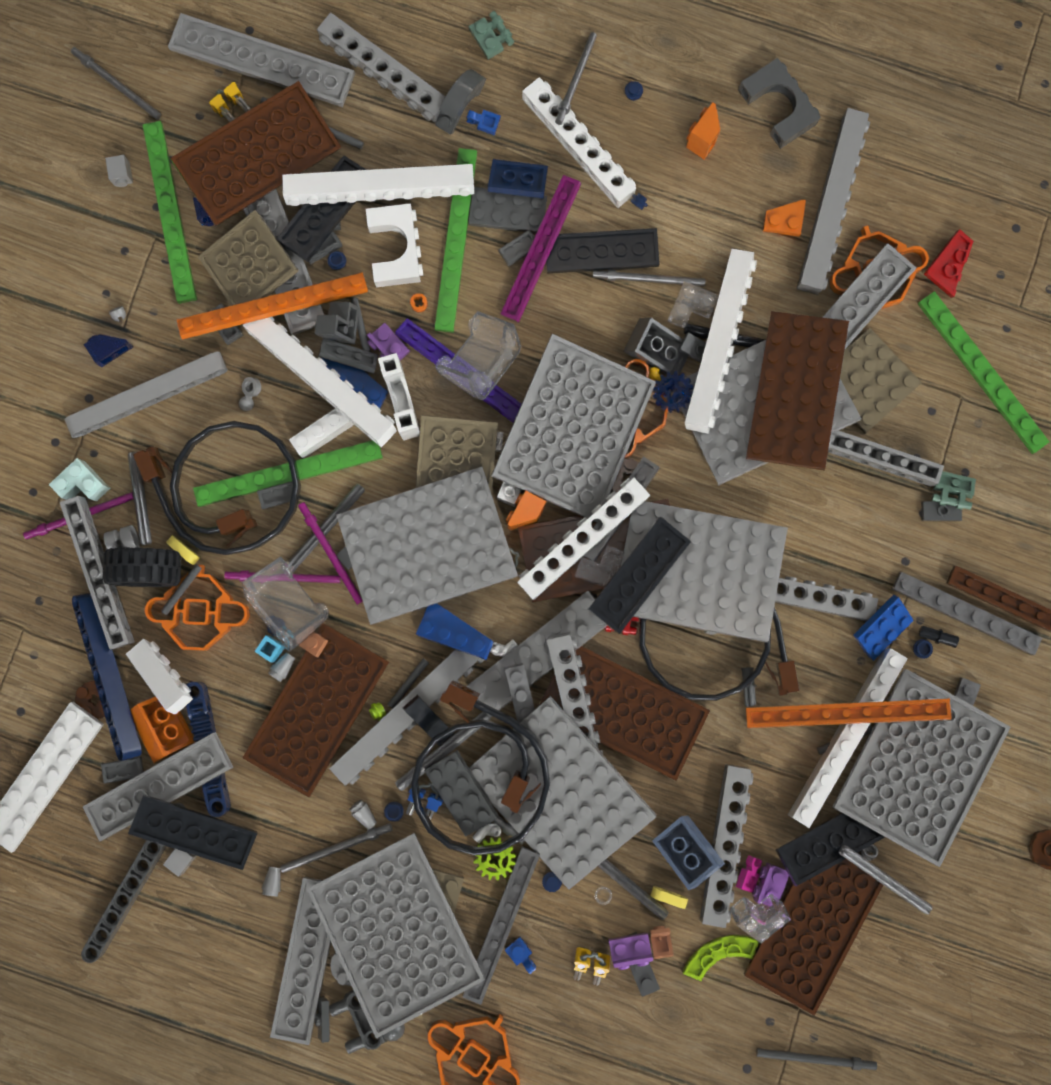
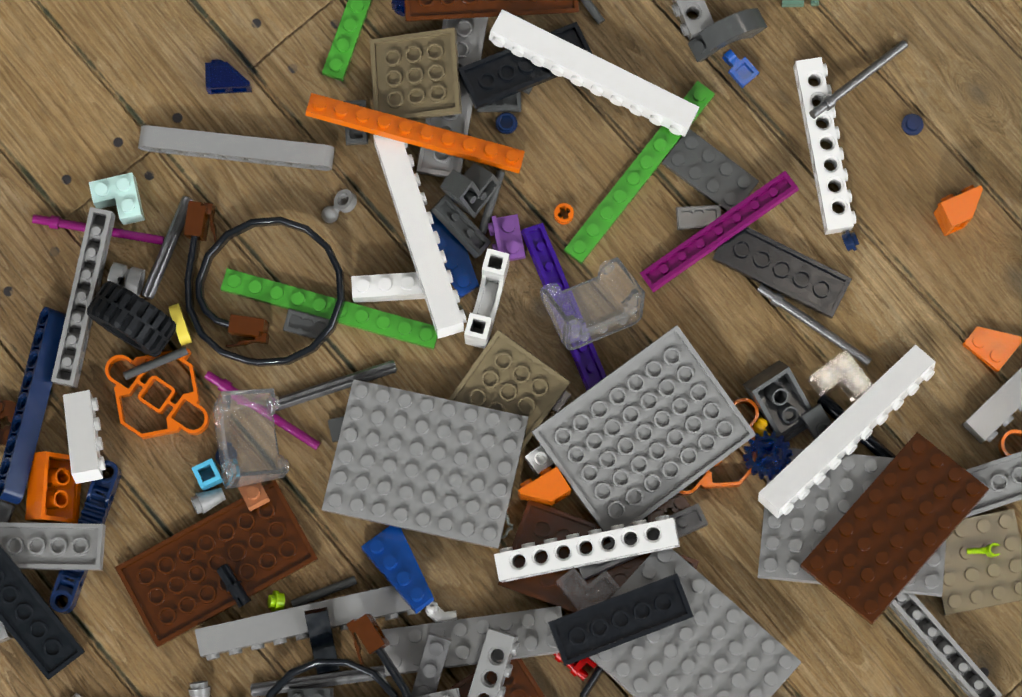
camera: 30 degrees right, 5 degrees down
light grey hinge [109,306,126,322] -> none
magenta bar [298,502,363,605] -> none
white arch [366,203,423,287] -> none
dark blue plate [488,159,548,199] -> none
none -> black axle [217,564,251,608]
none -> lime hand [967,543,1000,558]

